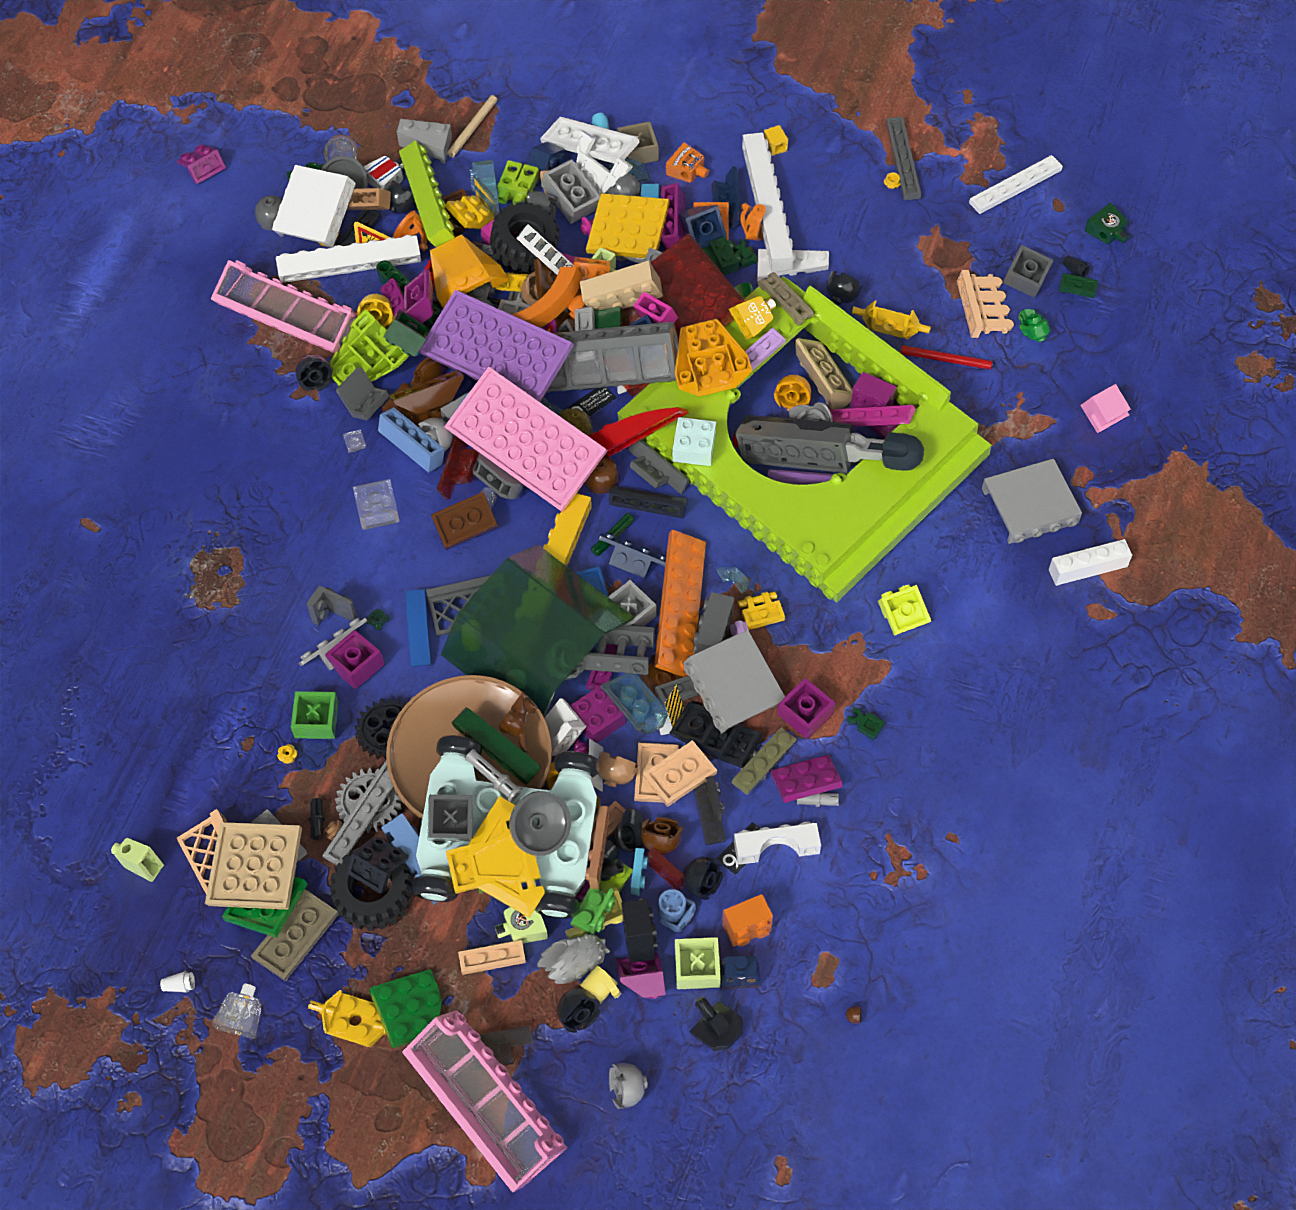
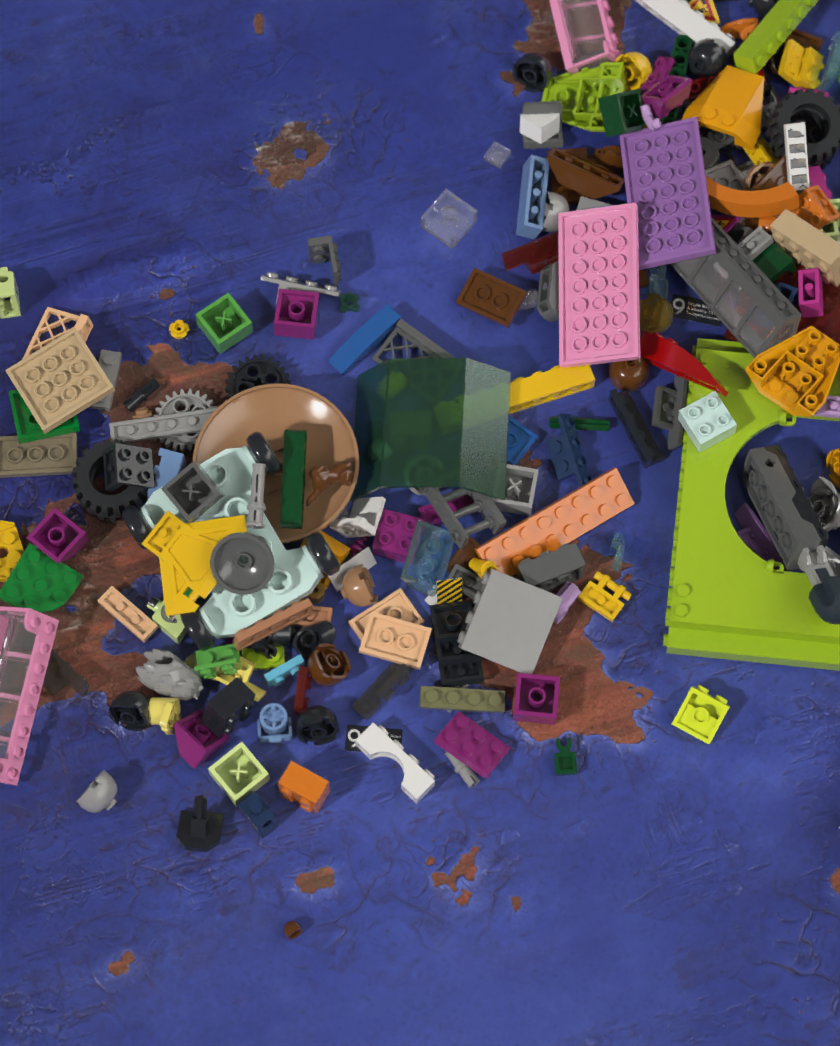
camera: 50 degrees right, 10 degrees up
none -> magenta slope [26,507,89,564]
none -> yellow cone [469,558,498,579]
none -> white slope [520,113,560,144]
none -> lavender arm [640,104,661,131]
none -> black cylinder [688,38,728,78]

